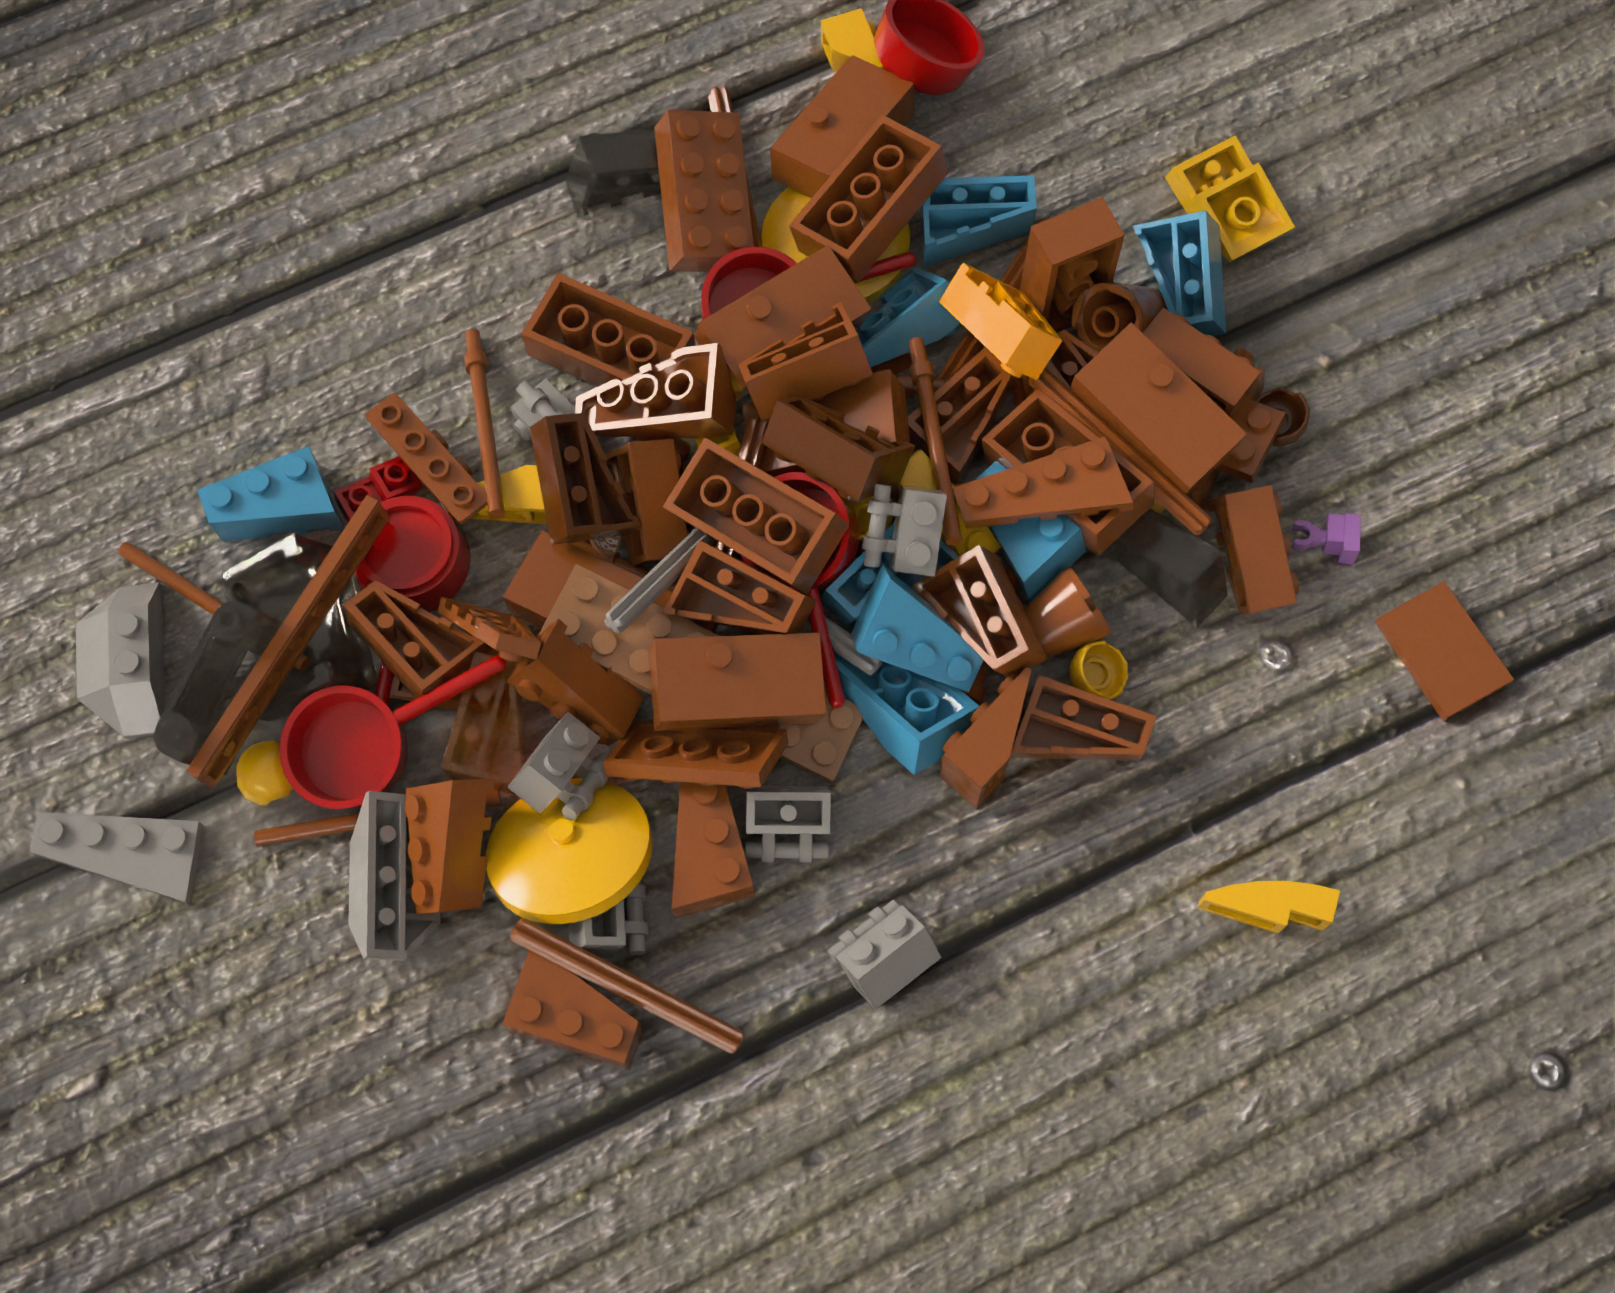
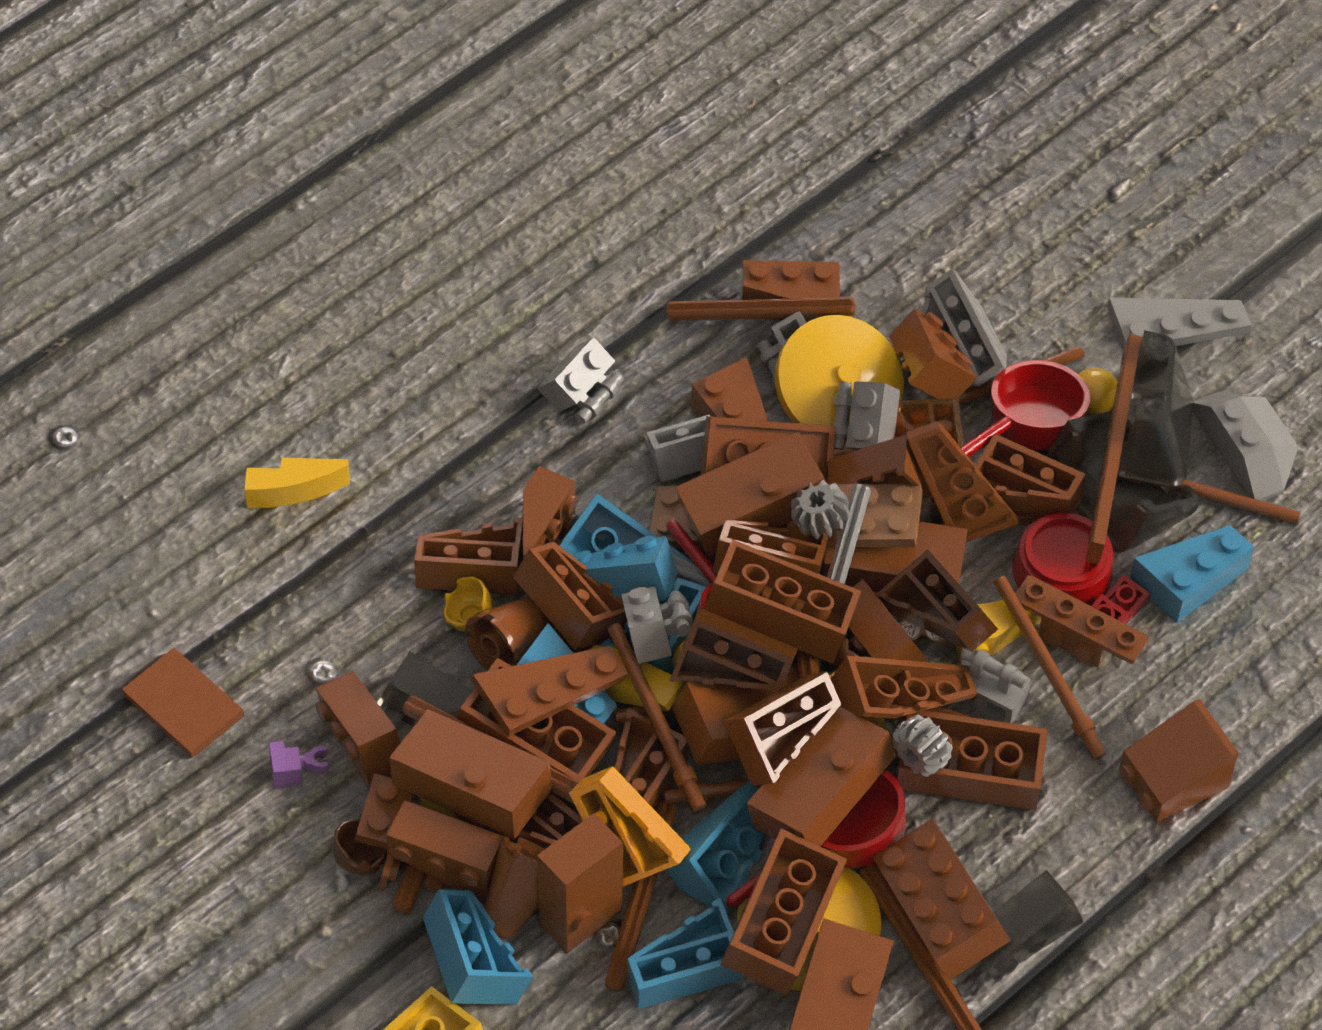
camera: 160 degrees right, 15 degrees down
none -> light grey gear [791,480,849,540]
none -> light grey gear [892,714,953,777]
none -> dark orange slope [1119,699,1238,822]

